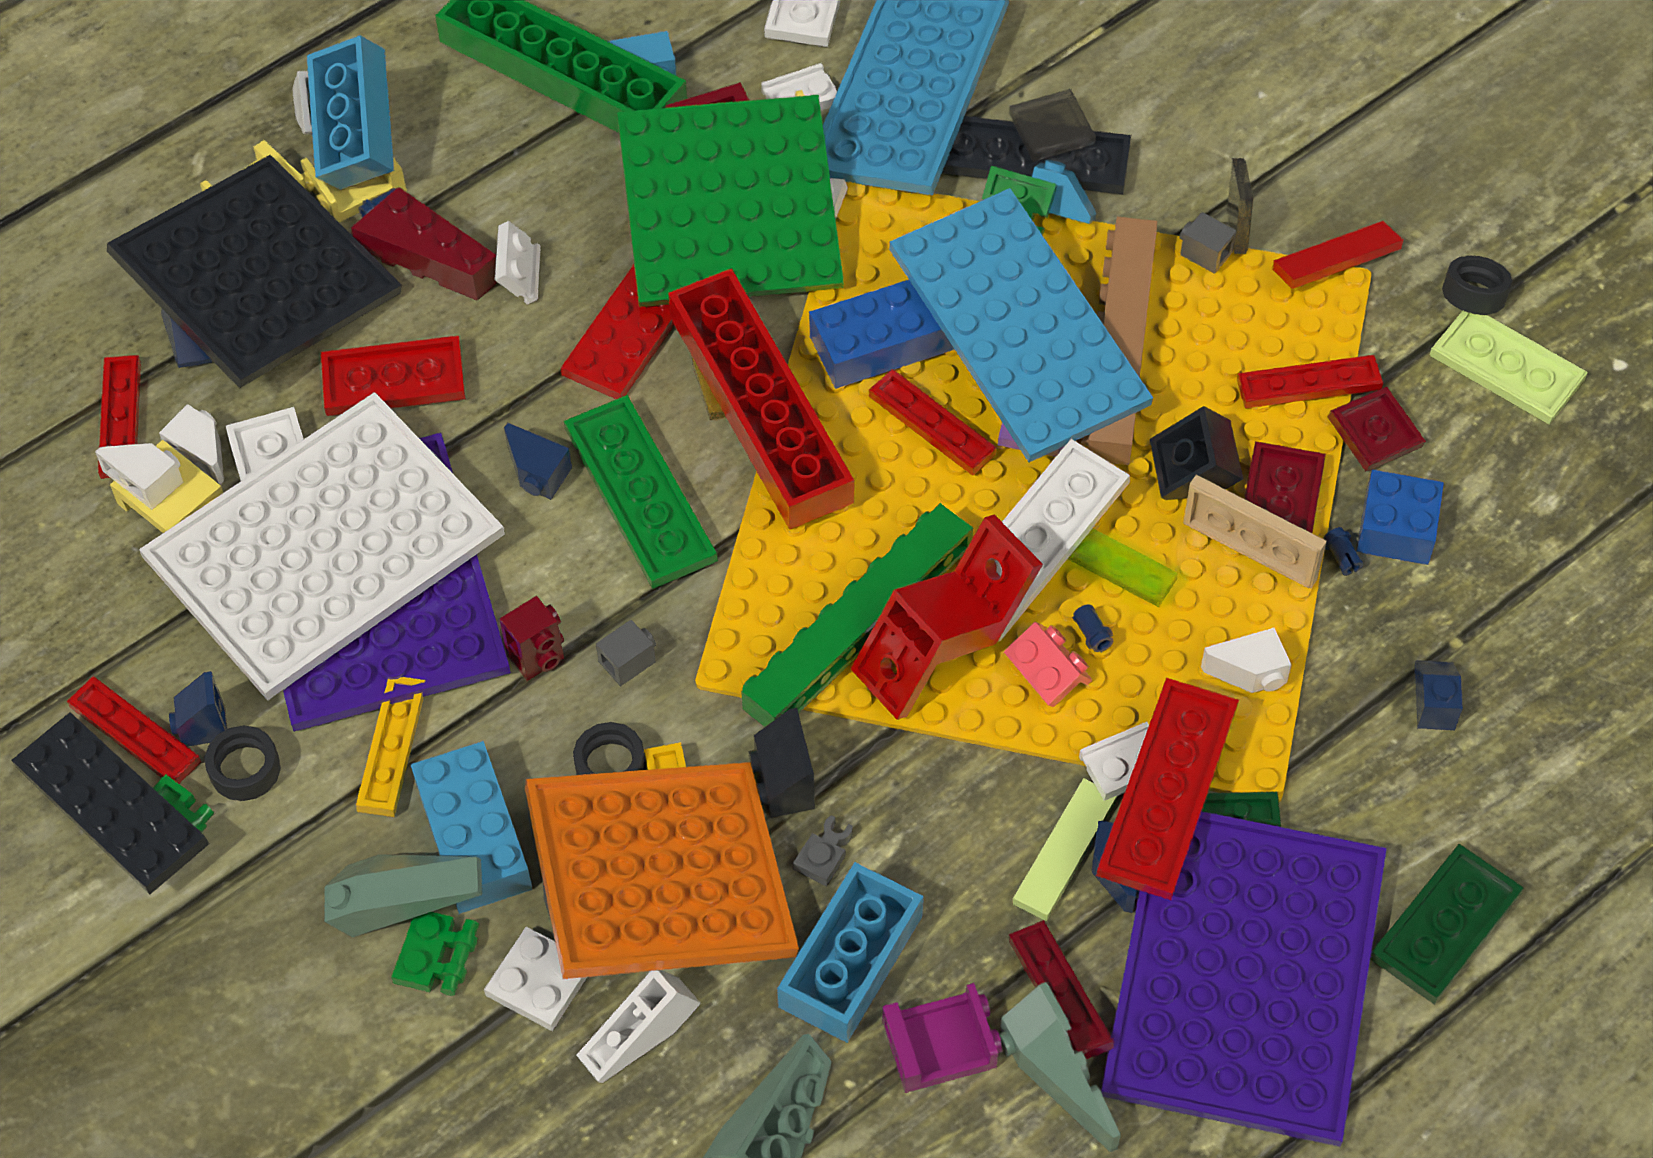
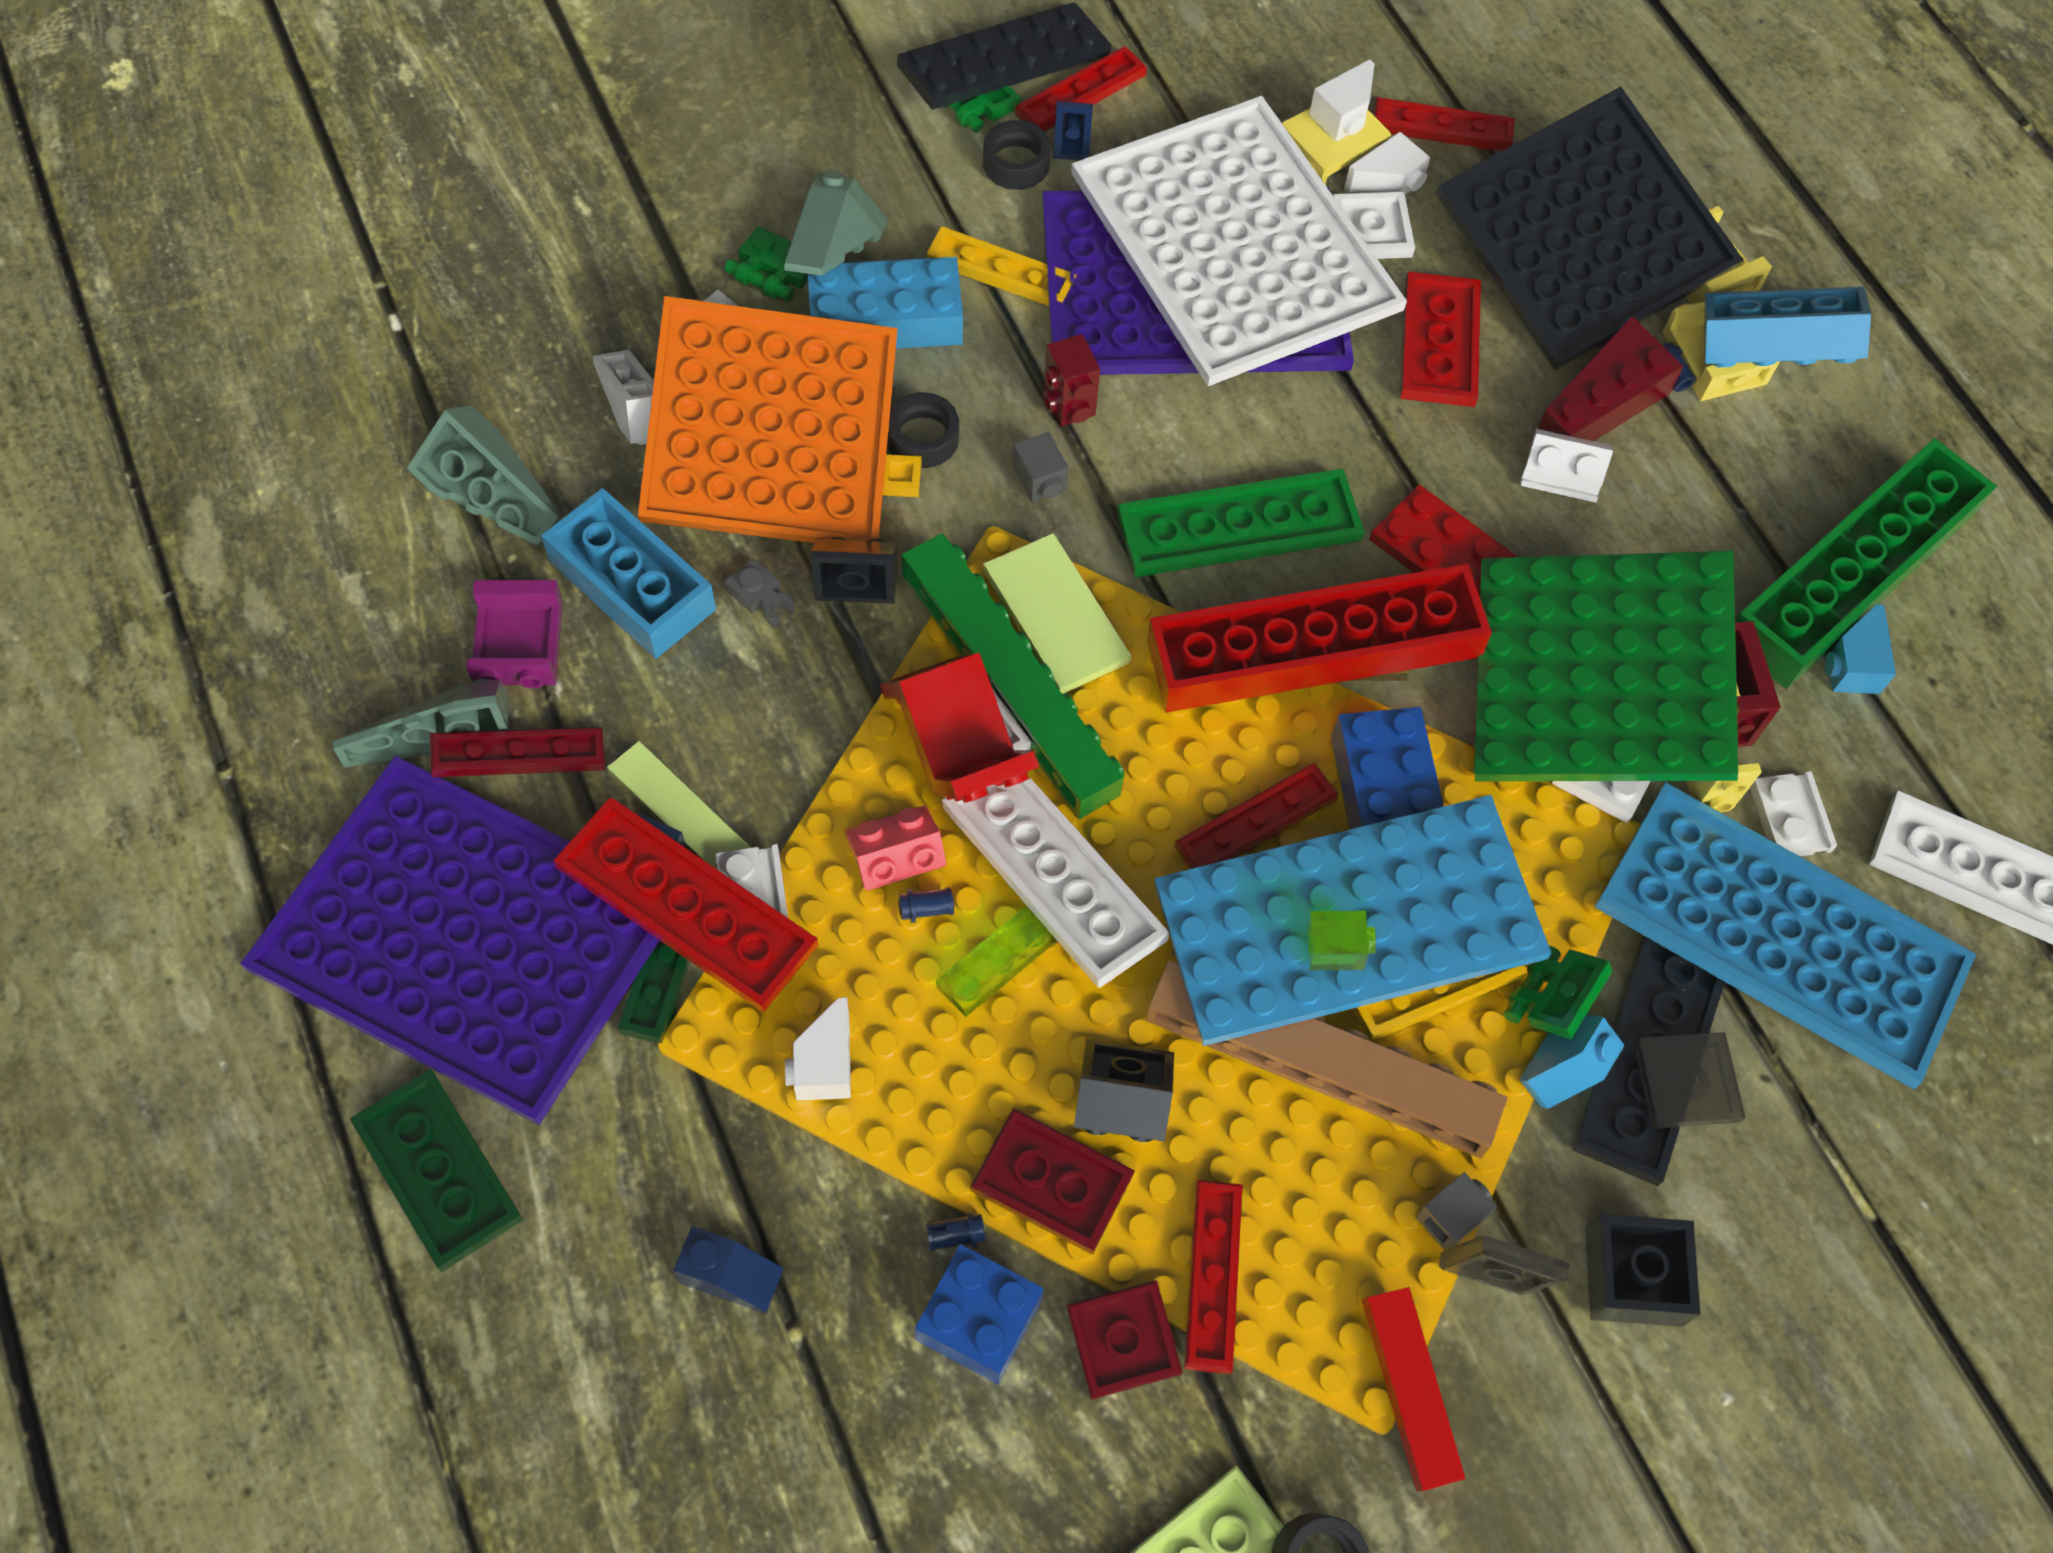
camera: 100 degrees right, 5 degrees up
dark blue slope [504,422,572,500] -> none
tan tile [1183,475,1327,589] -> none
none -> yellowish green tile [983,533,1132,694]
none -> clear neon green brick [1307,911,1376,970]
none -> black brick [1585,1214,1701,1327]

